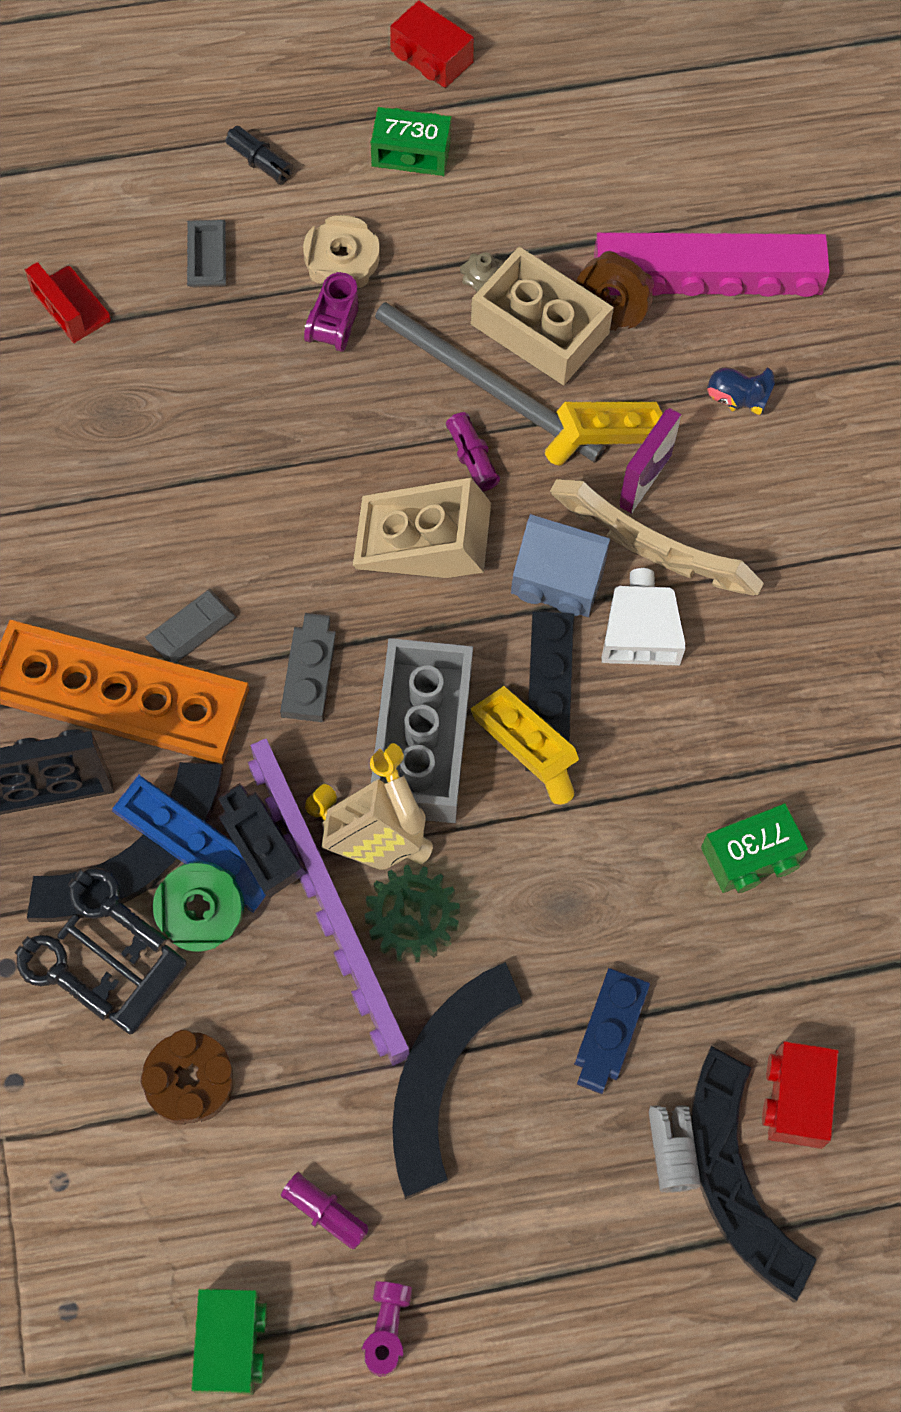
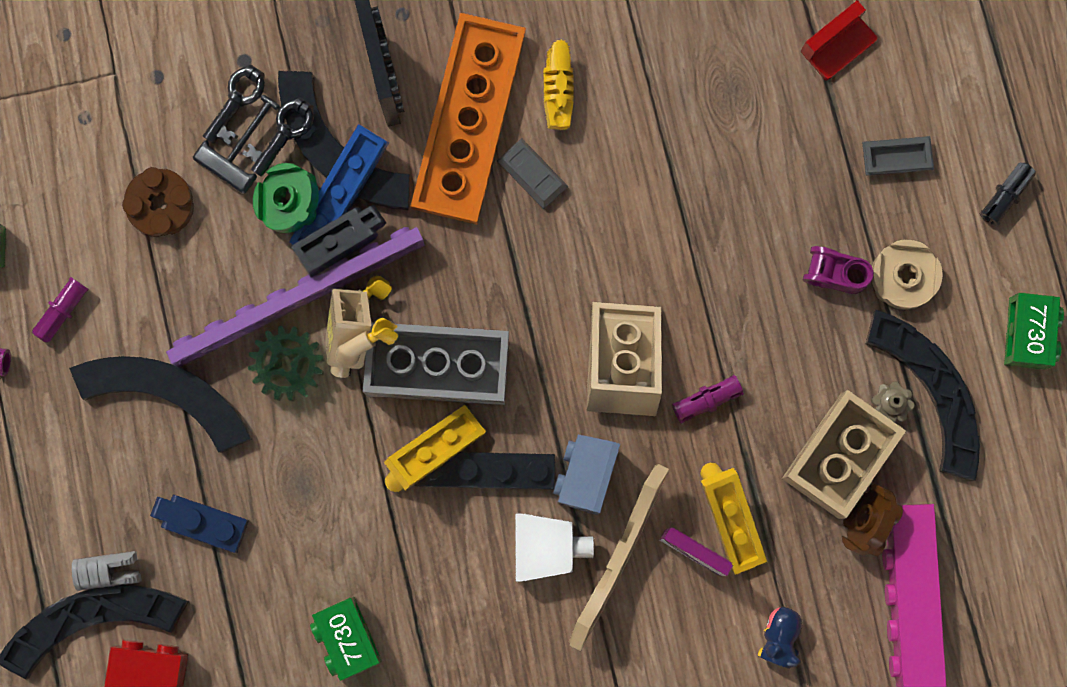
camera: 90 degrees right, 15 degrees up
dark grey hinge [280,613,336,722] -> none
dark grey piece [375,302,606,463] -> none
none -> yellow hinge [543,39,574,130]
none -> black tile [865,310,980,481]

